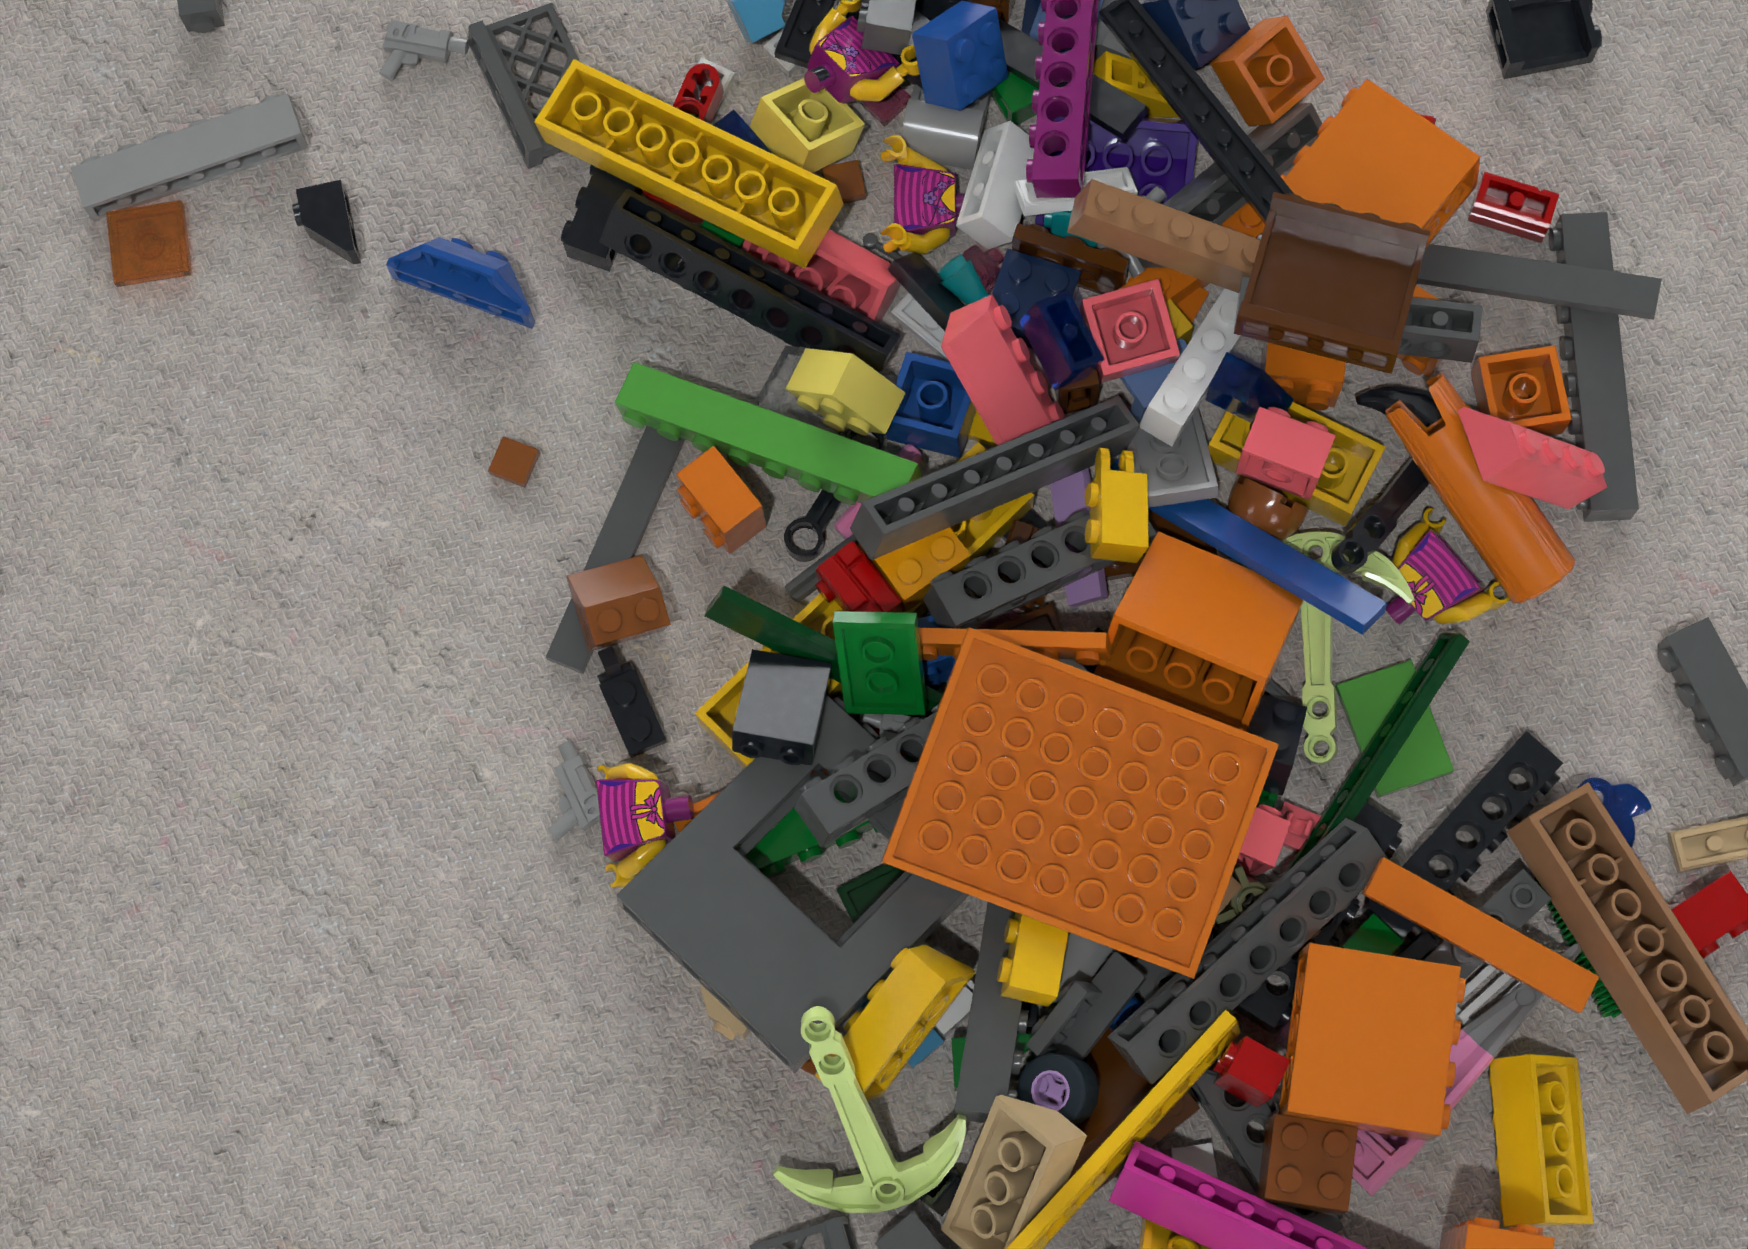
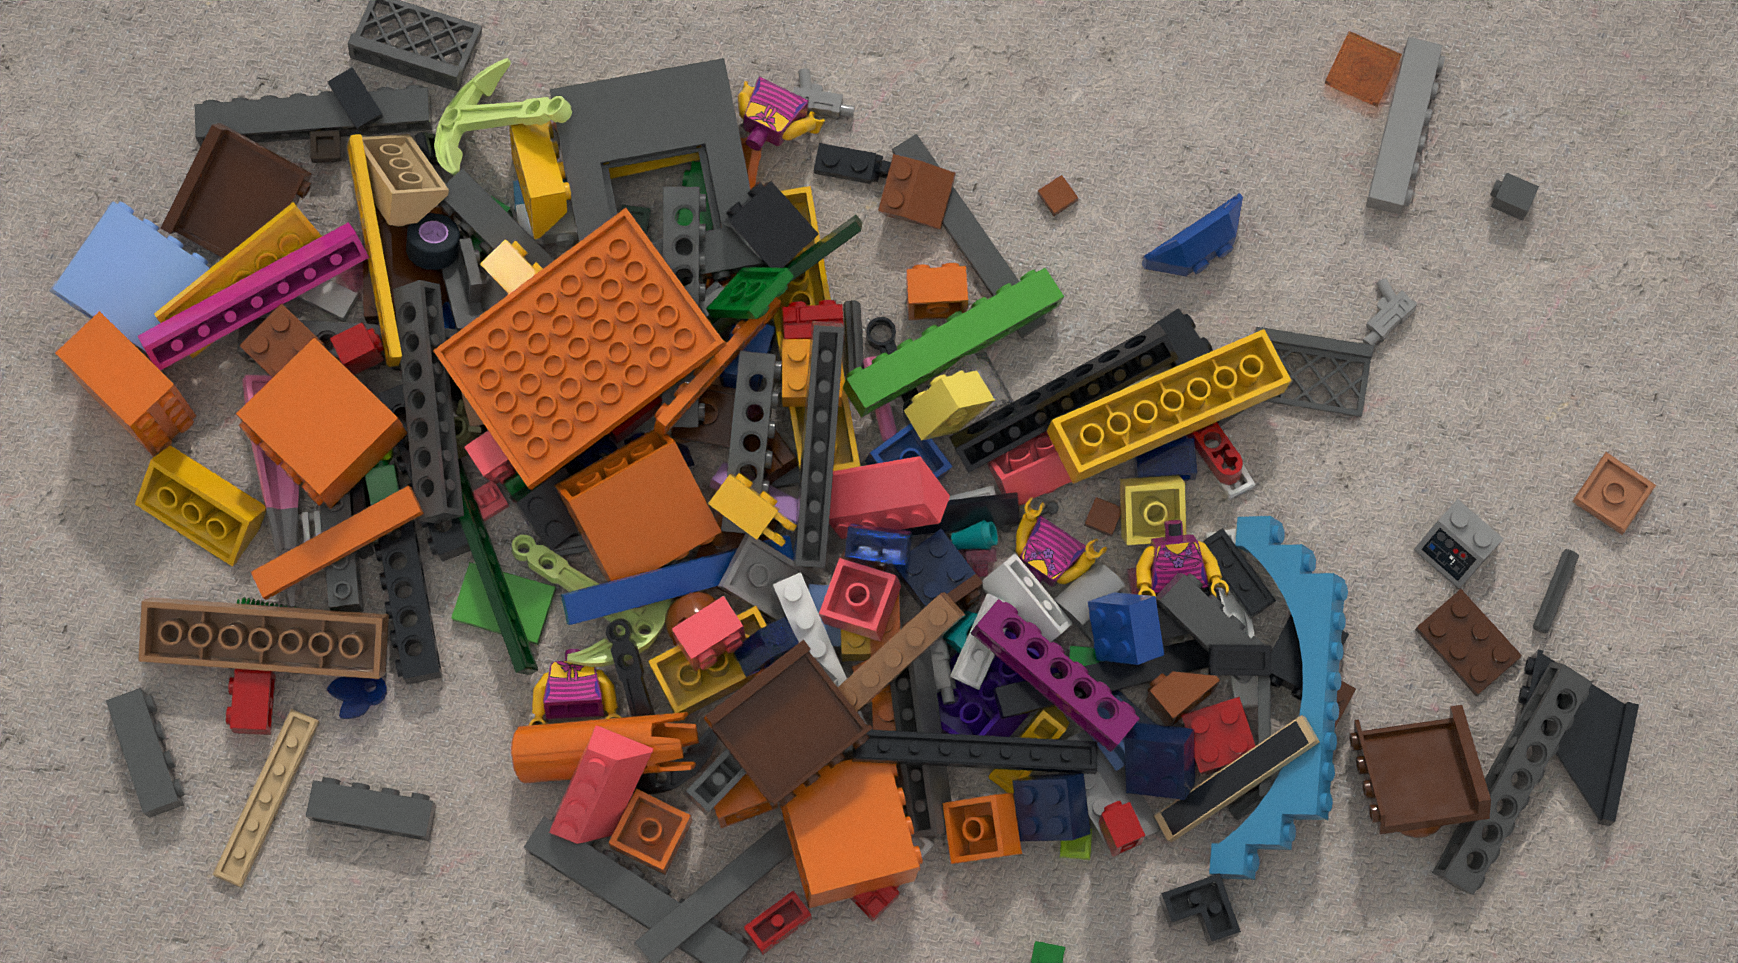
camera: 120 degrees right, 0 degrees up
black slope [292,179,361,264] -> none

